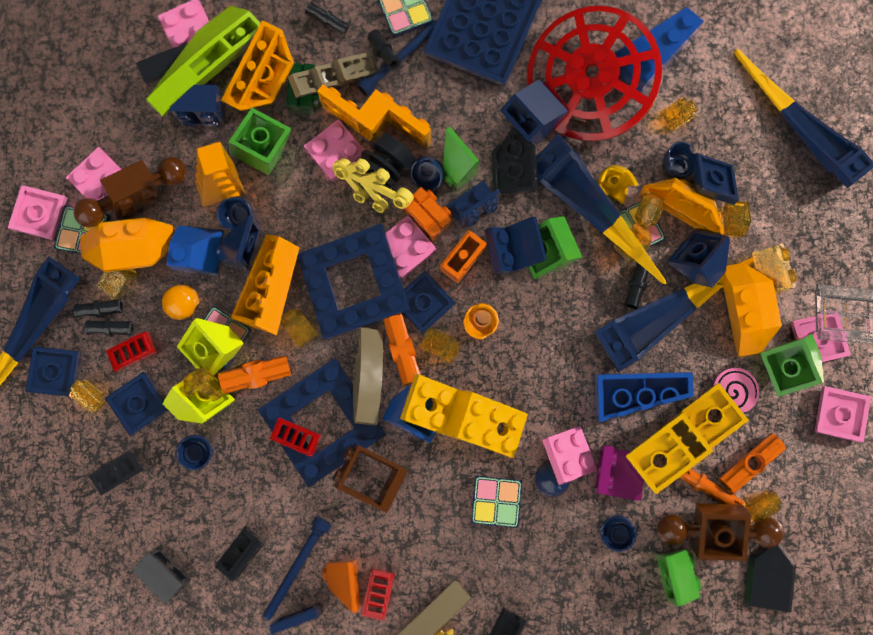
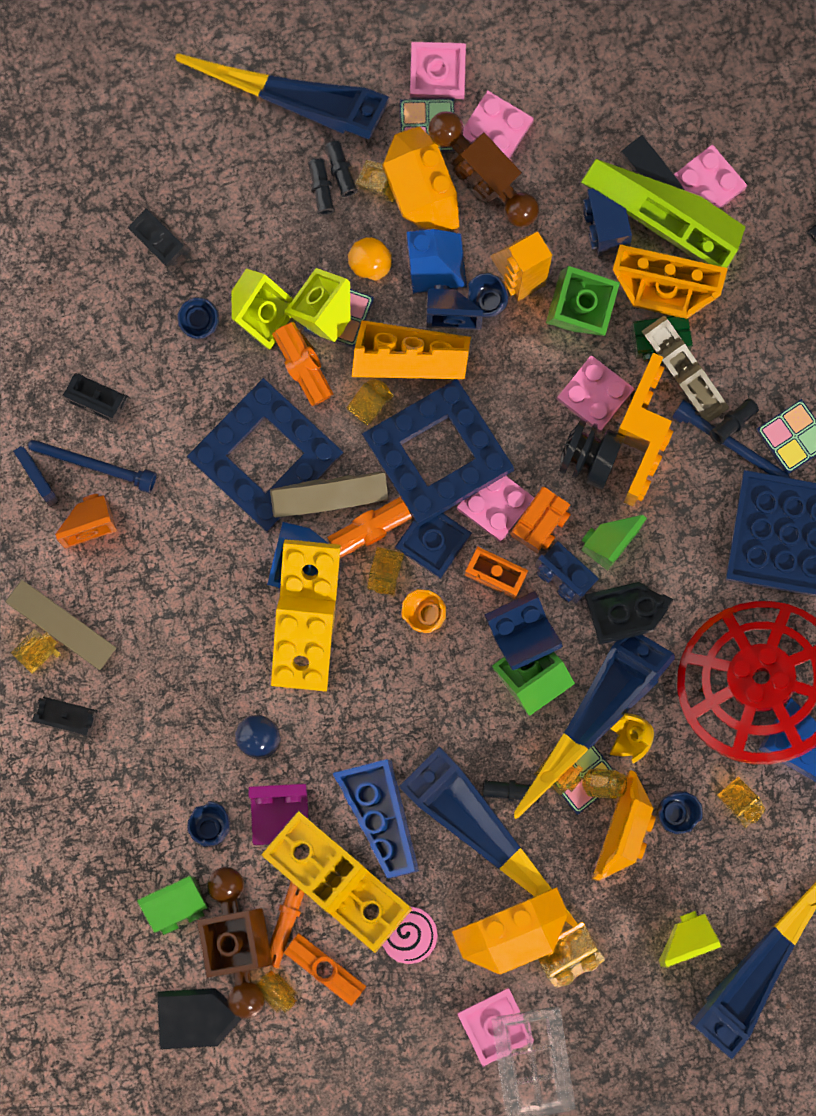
camera: 75 degrees right, 0 degrees up
dark blue tile [25,346,81,397] -> none
clear yellow brick [70,379,106,413] -> none
dark blue tile [105,372,169,437] -> none
red slope [106,331,158,372] -> none
black hinge [132,547,191,604] -> none
clear yellow bracket [184,366,222,402] -> none
red slope [269,417,322,457] -> none
black pin [305,1,350,36] -> none
light yellow plant [332,158,414,213] -> none
reddish brown window [332,443,408,513] -> none
red slope [362,568,395,621] -> none
dark blue hair [410,156,444,192] -> none
tile [471,476,522,528] -> none
dark blue slope [500,80,569,144] -> none
bright pink plate [542,426,597,485] -> none
dark blue slope [667,229,730,288] -> none
dark blue tile [691,153,739,205] -> none
clear yellow bracket [723,201,751,237] -> none
bright green slope [760,334,824,397] -> none
bright pink plate [814,386,871,443] -> none
none -> neon yellow slope [659,911,721,967]

